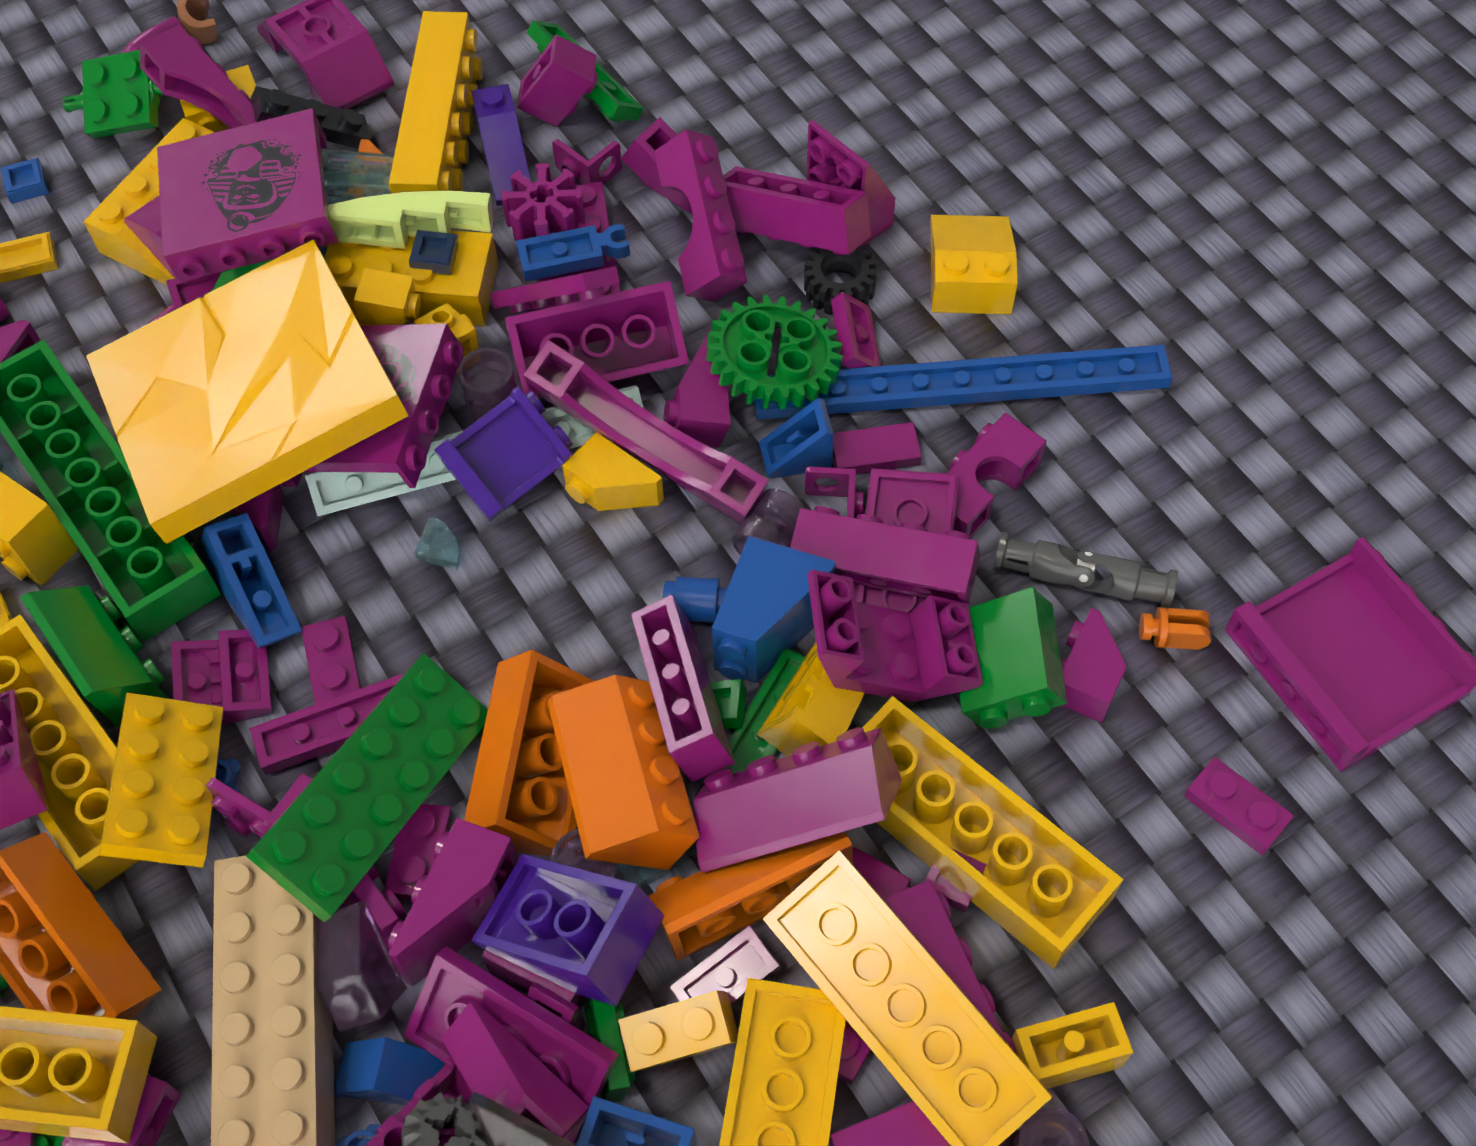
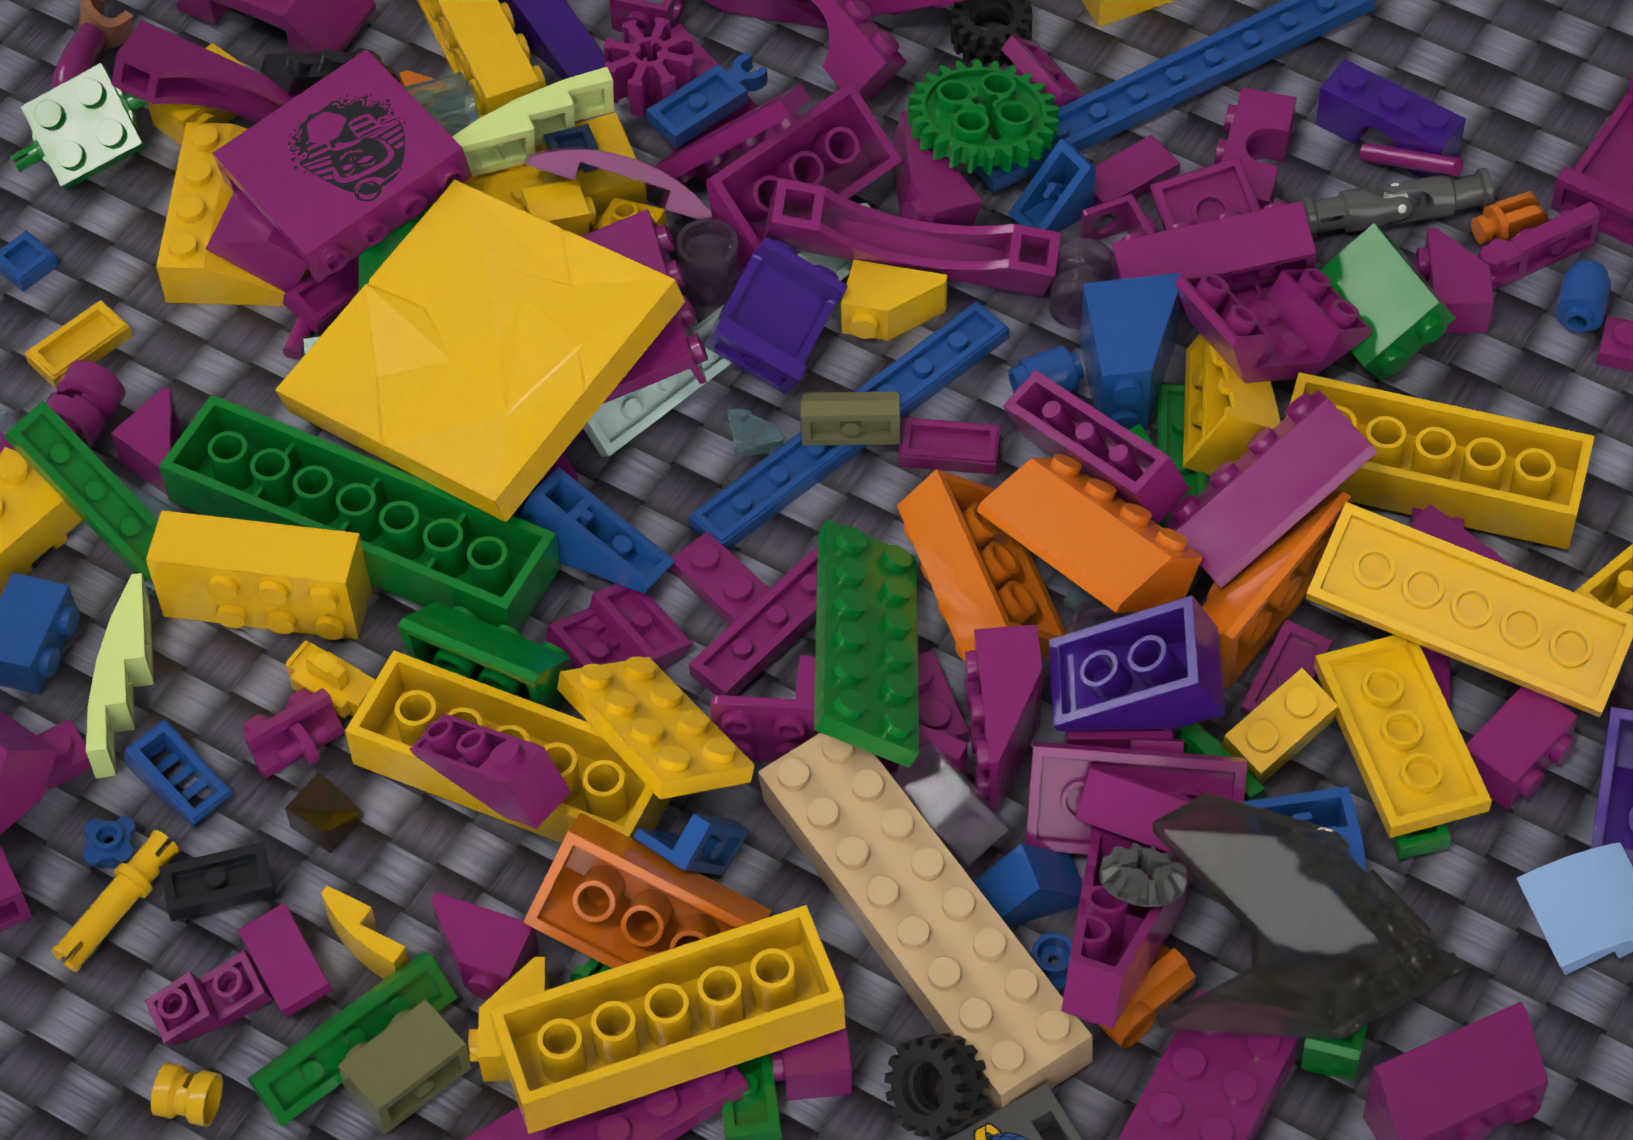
camera: 25 degrees left, 5 degrees down
none -> magenta slope [524,148,713,223]
none -> blue panel [634,813,750,875]
none -> blue tile [689,301,1009,550]
none -> olive panel [800,391,900,446]
none -> magenta tile [898,417,1001,475]
none -> dark purple arch [1316,59,1466,178]
none -> magenta piece [1360,143,1463,177]
none -> magenta hinge [1478,201,1601,290]
none -> blue brick [1555,260,1611,333]

